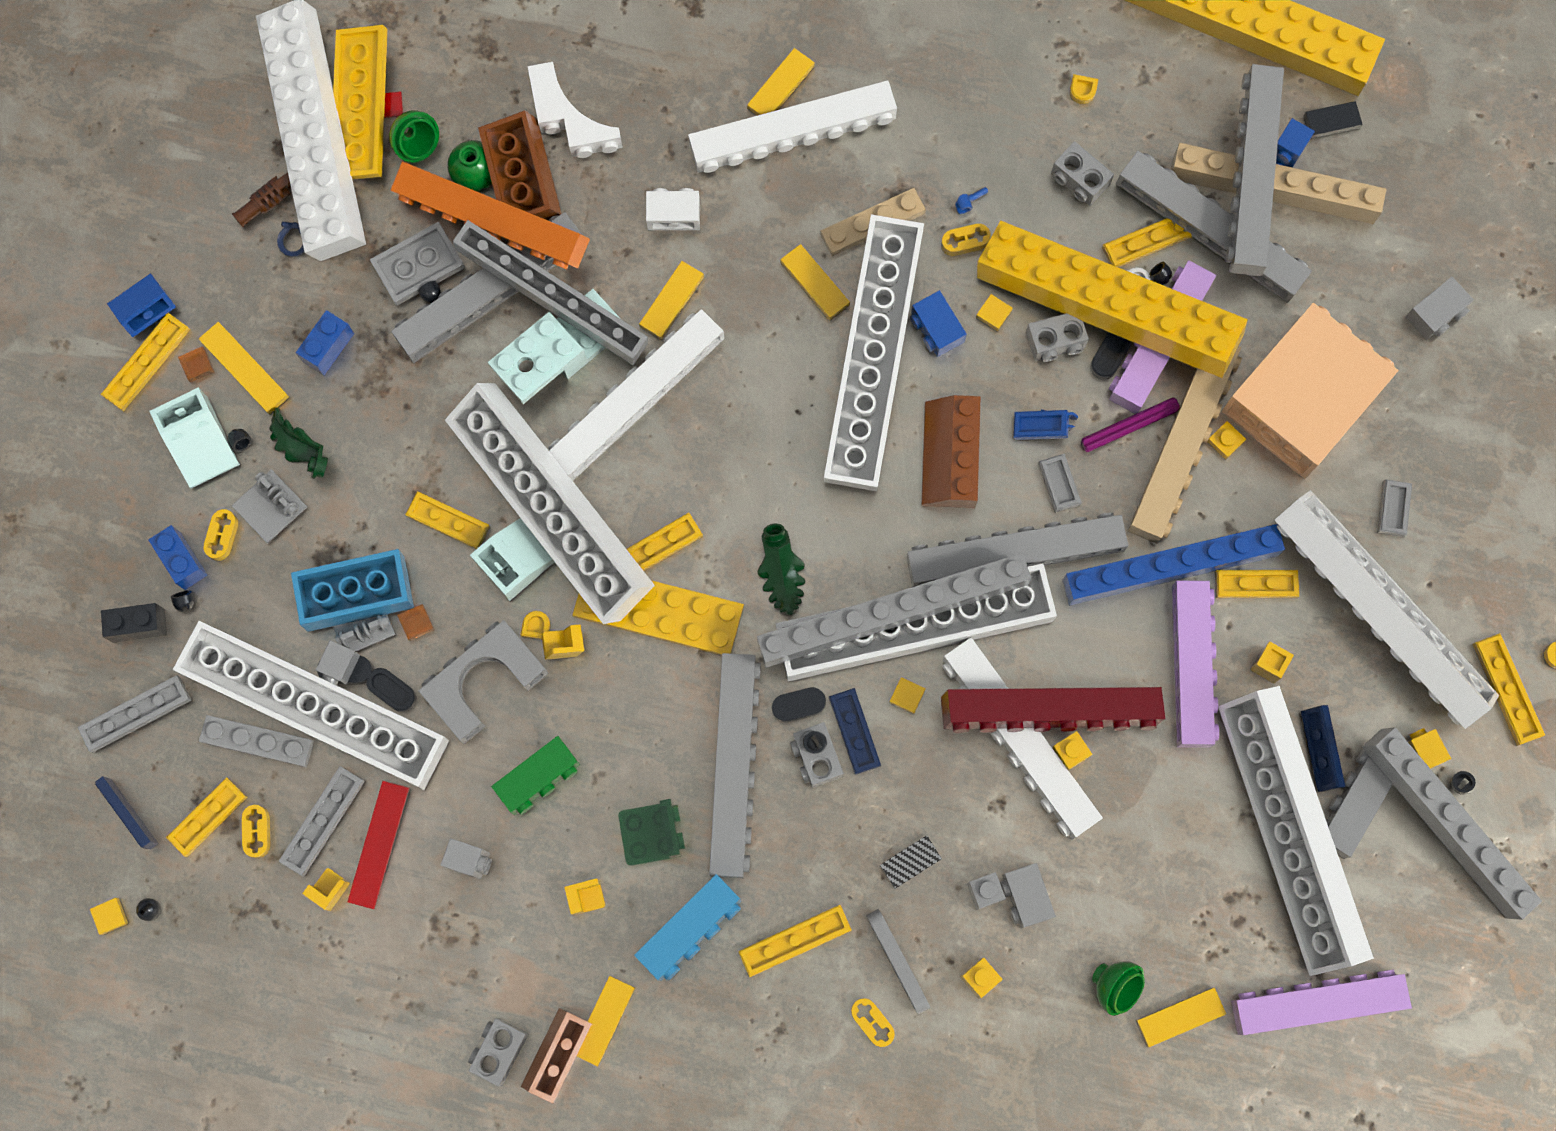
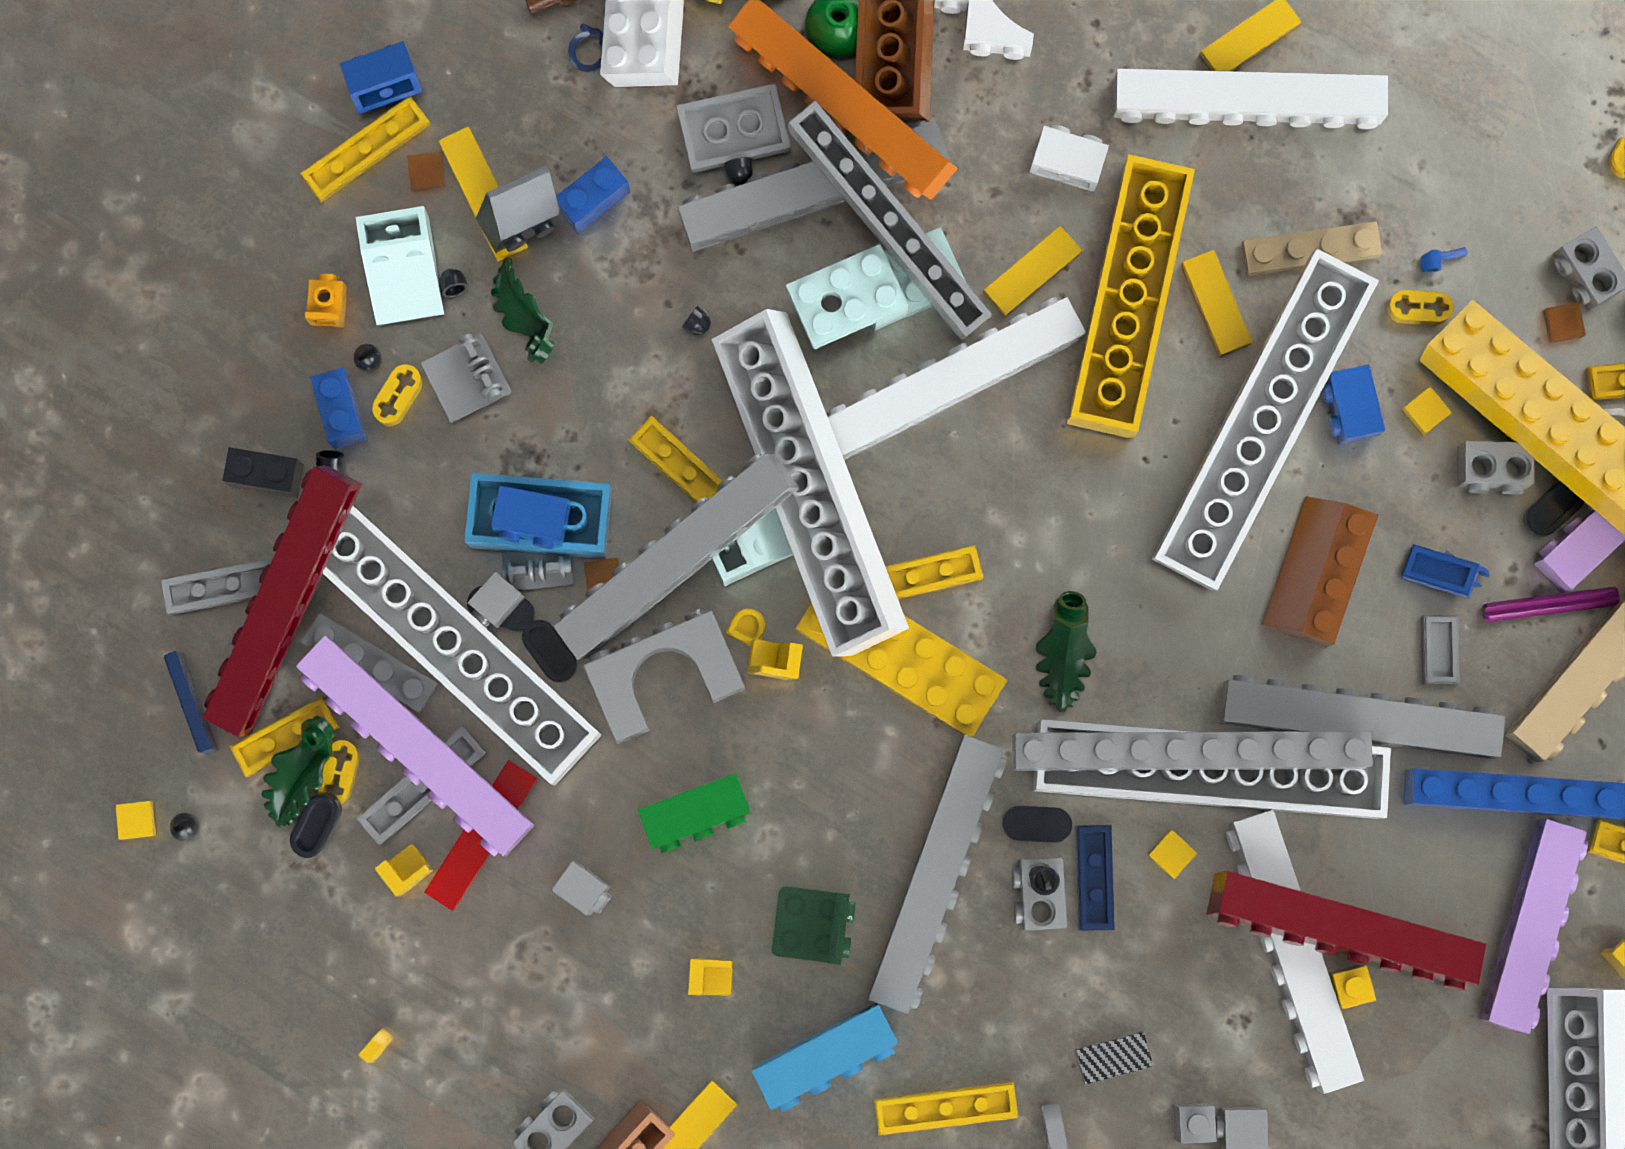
camera: 10 degrees right, 5 degrees up
none -> dark red brick [202,465,362,737]
none -> dark green plant [261,716,335,828]
none -> black tile [290,792,342,858]
none -> lavender brick [296,636,535,857]
none -> light orange brick [305,274,348,327]
none -> black hinge [353,344,382,372]
none -> yellow tile [358,1028,393,1064]
none -> slope [476,166,560,253]
none -> blue brick [491,486,571,549]
none -> light grey brick [553,453,799,660]
none -> black hinge [682,305,711,335]
none -> yellow brick [1066,154,1195,439]
none -> clear orange tile [1543,303,1586,343]

